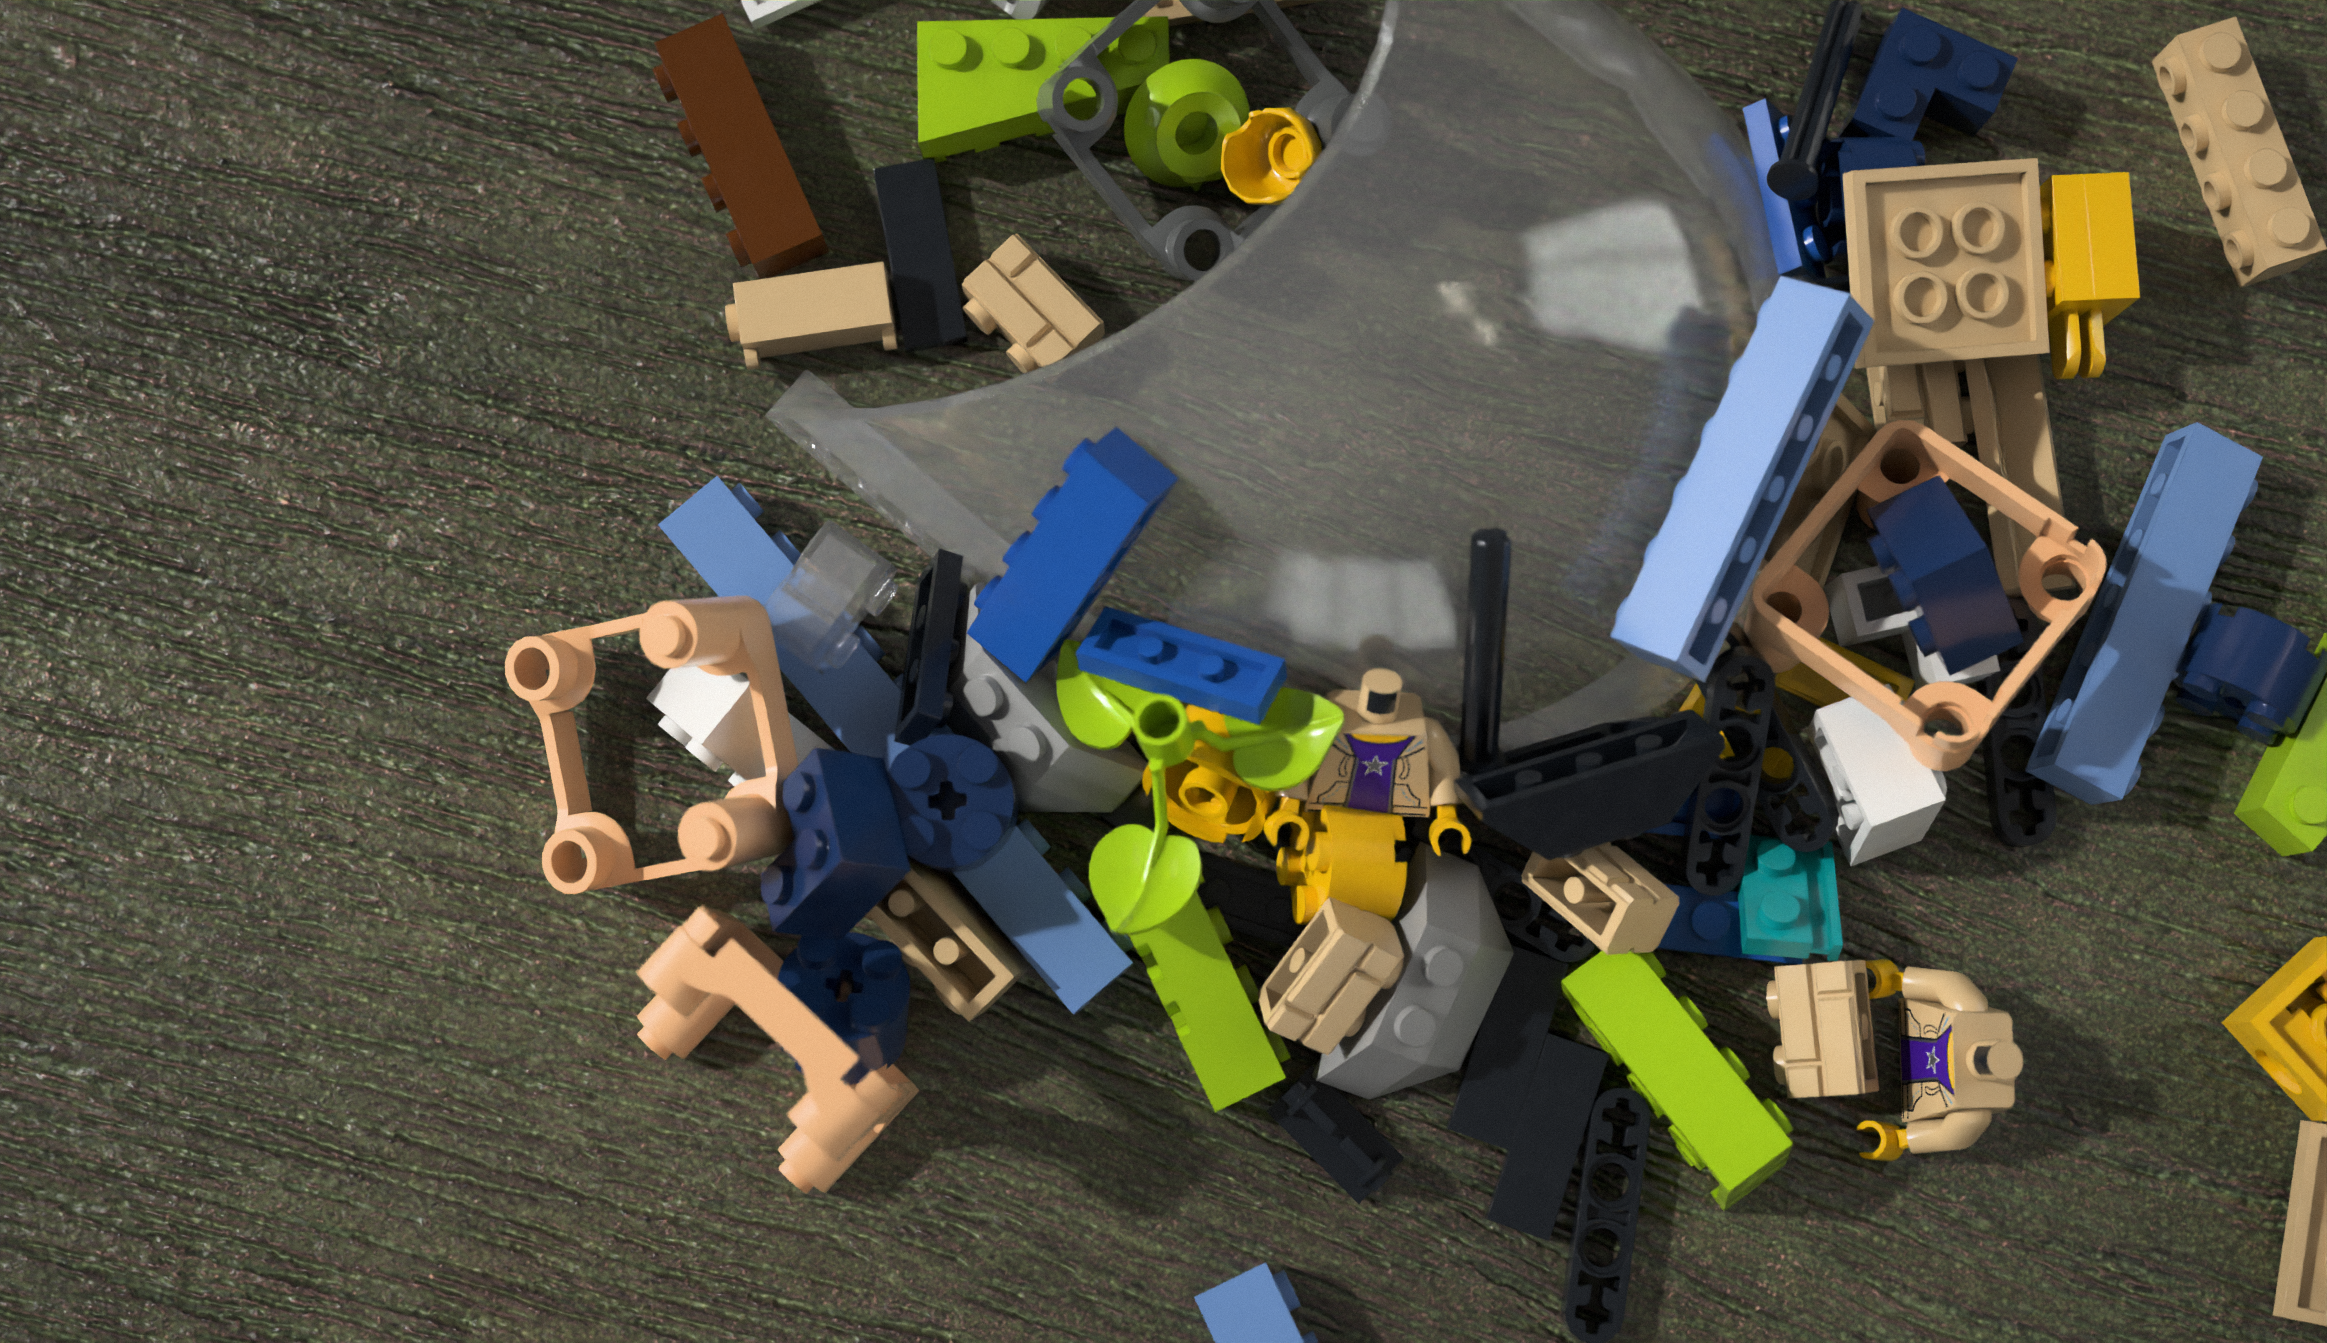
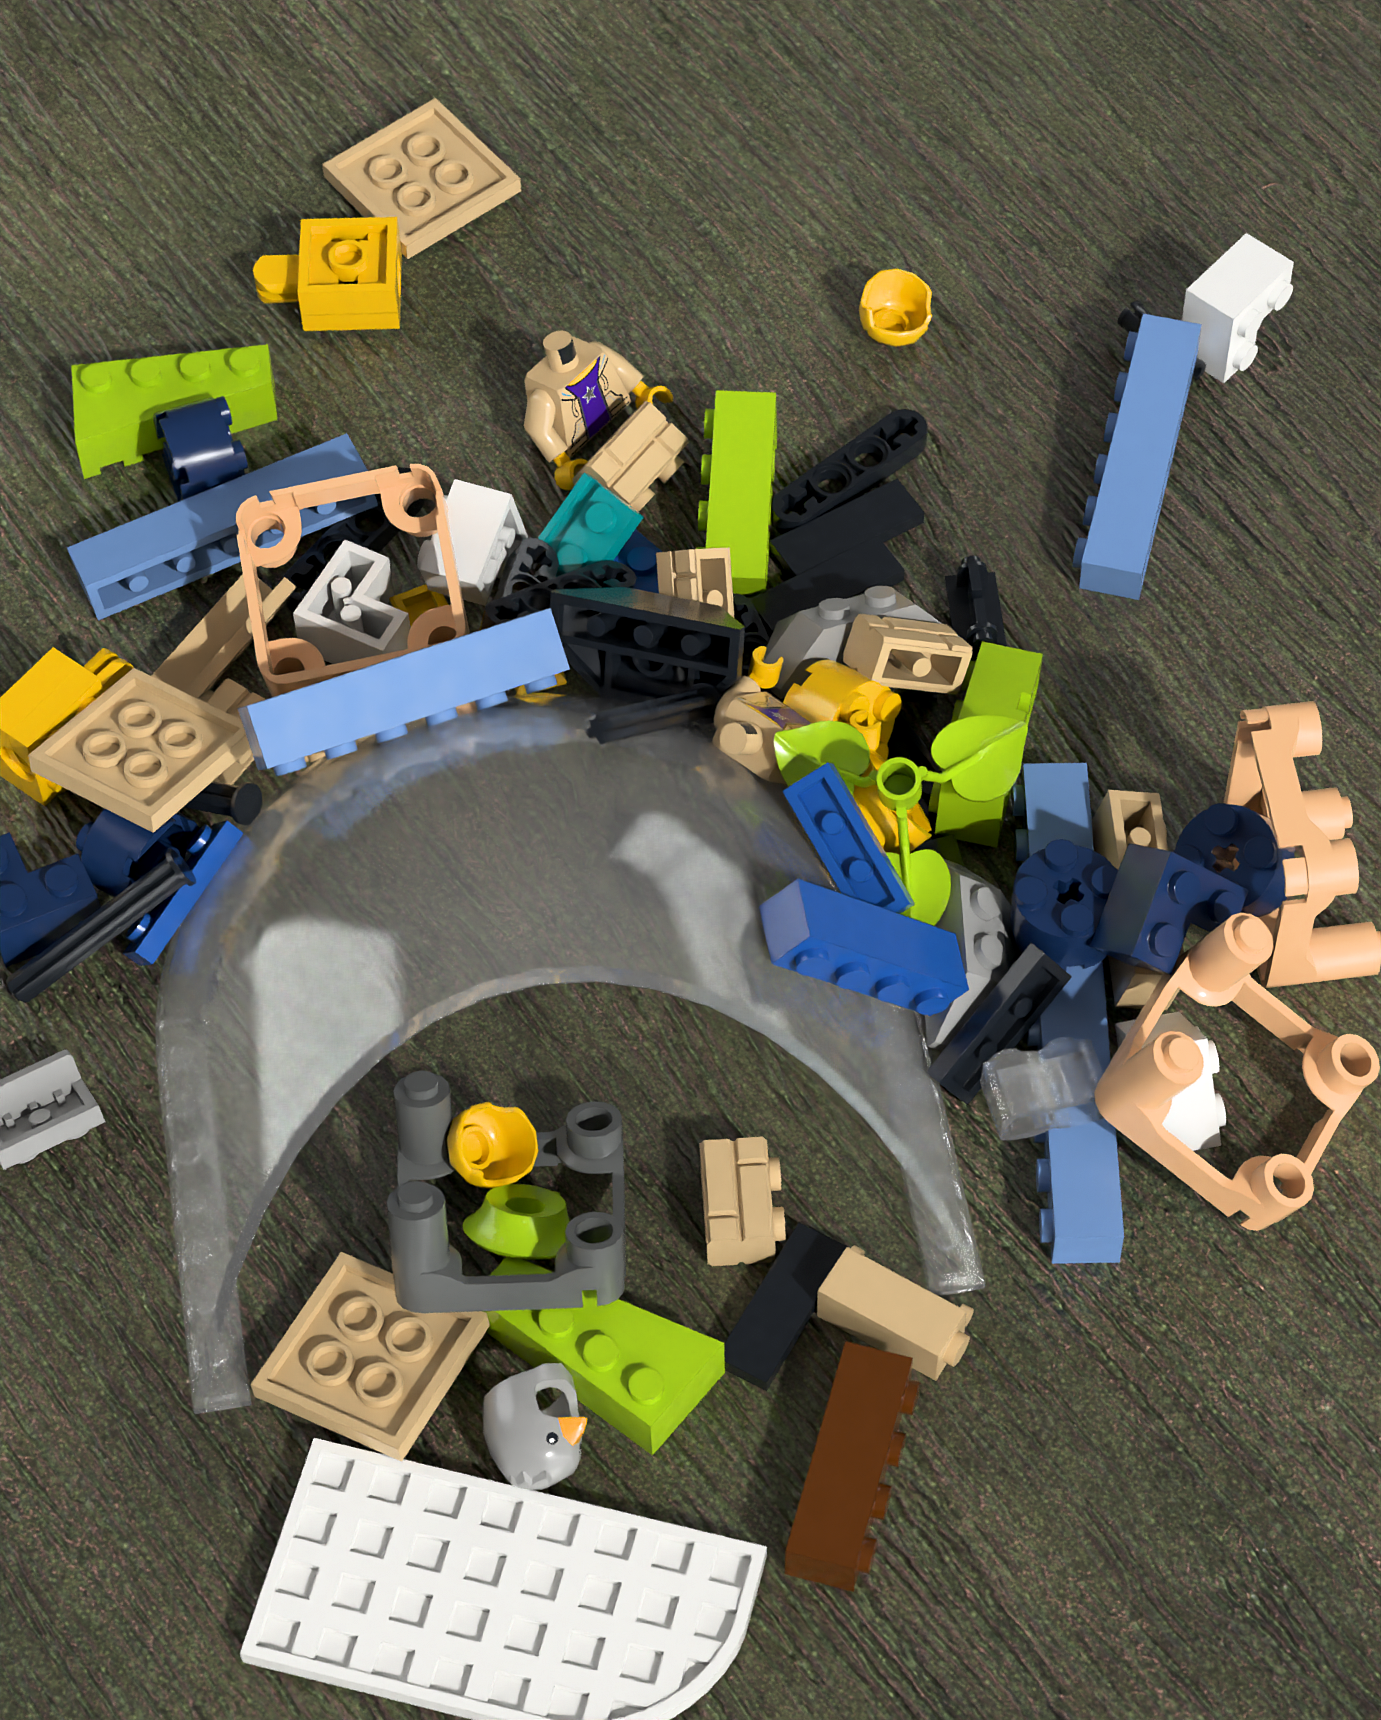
camera: 140 degrees left, 25 degrees down
dark blue brick [1866,475,2024,676] -> none

